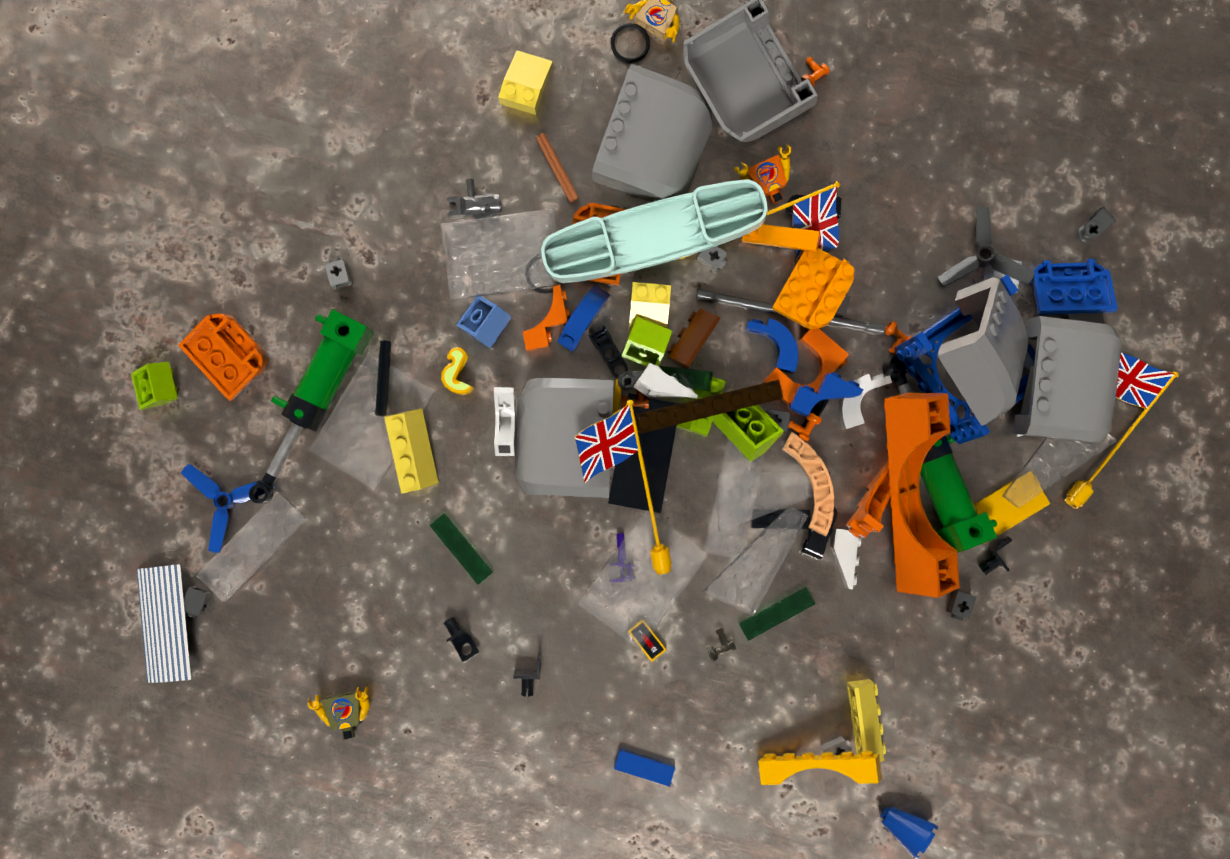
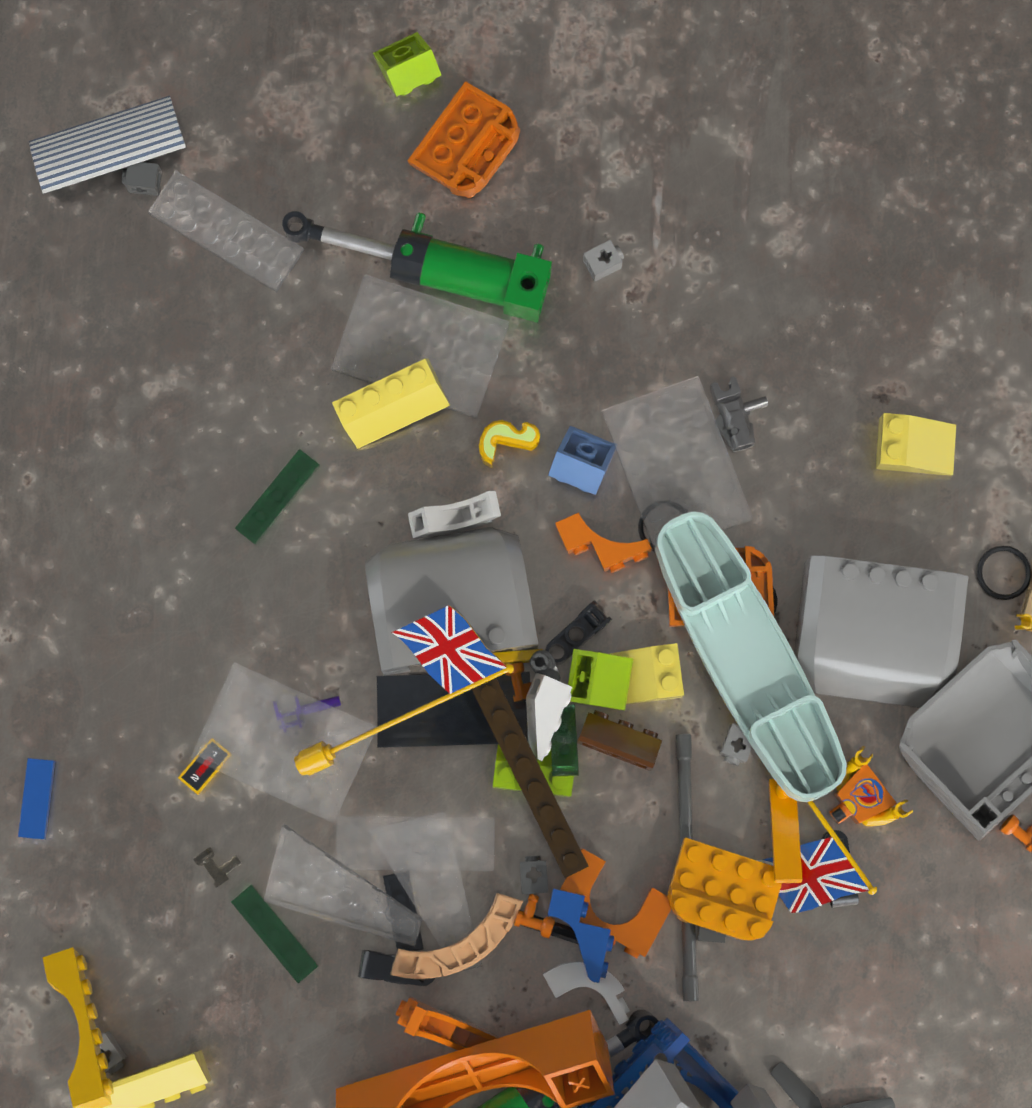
camera: 85 degrees right, 5 degrees down
blue piece [181,464,276,553] -> none
torso [308,687,370,739] -> none
black axle [375,340,391,417] -> none
black bracket [444,617,479,662] -> none
black bracket [513,652,541,697] -> none
nougat axle [536,133,578,203] -> none
blue arch [557,285,610,352] -> none
lime slope [713,405,784,462] -> none
blue arch [745,318,798,374] -> none
white slope [831,528,861,590] -> none
orange piece [884,320,912,355] -> none

